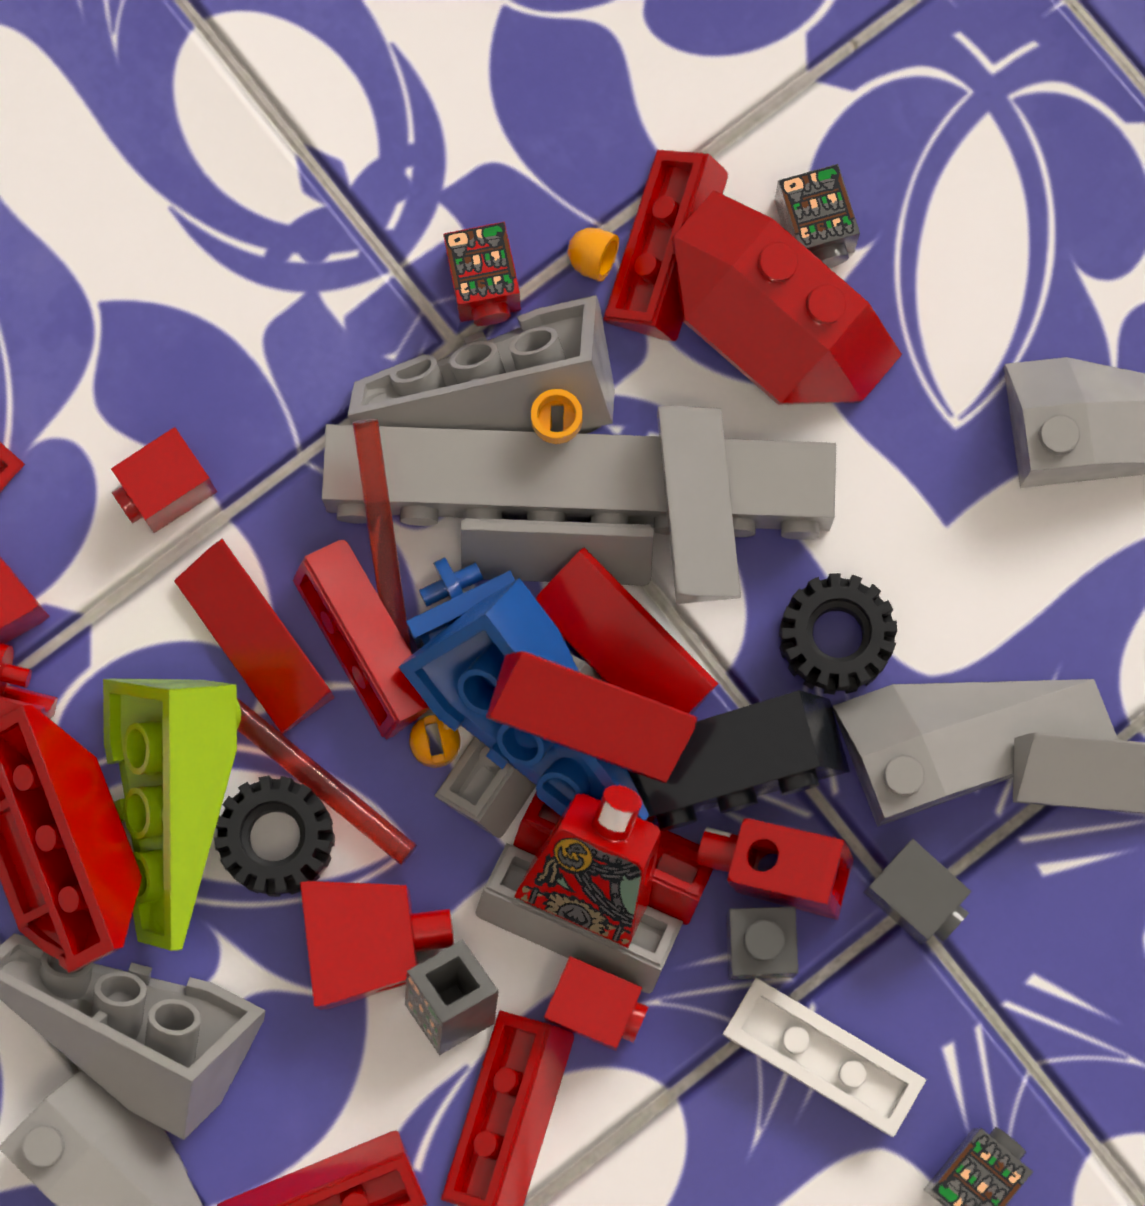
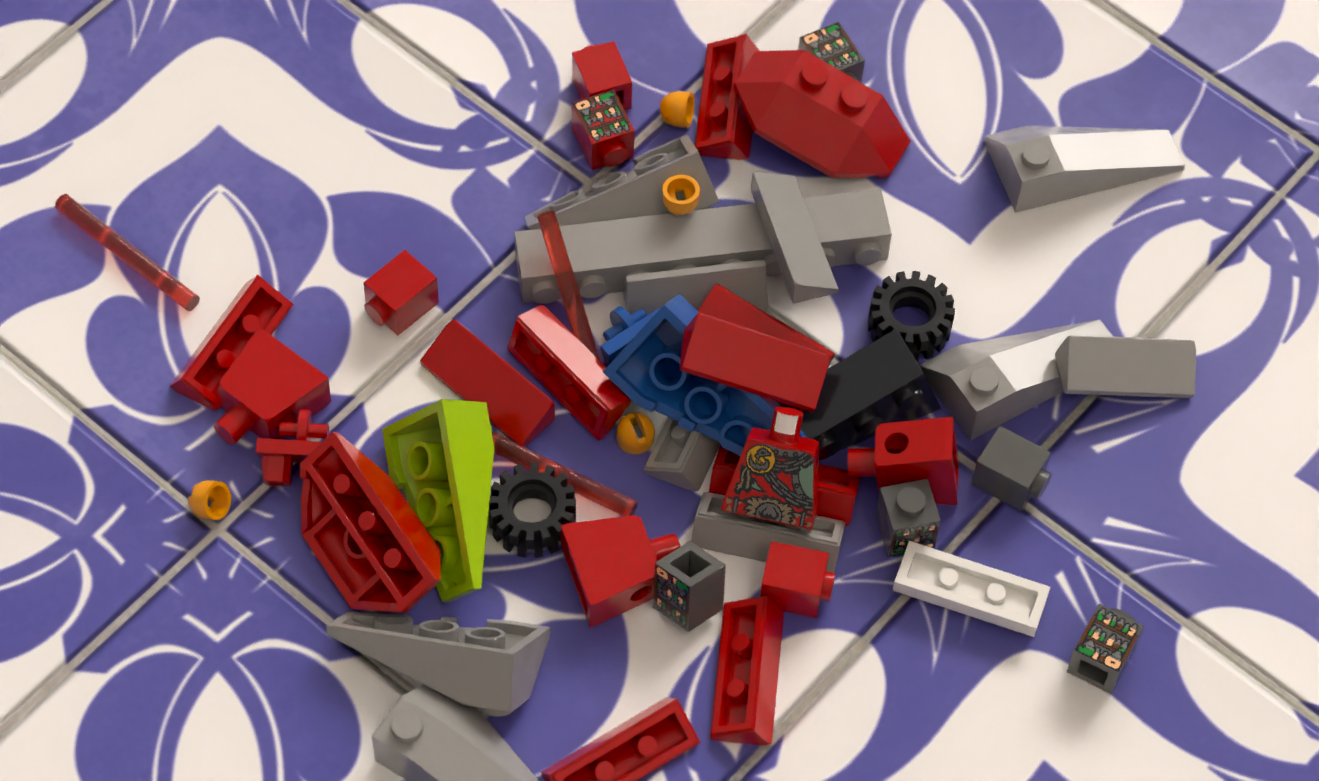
camera: 15 degrees left, 20 degrees down
none -> red brick [572,41,632,110]

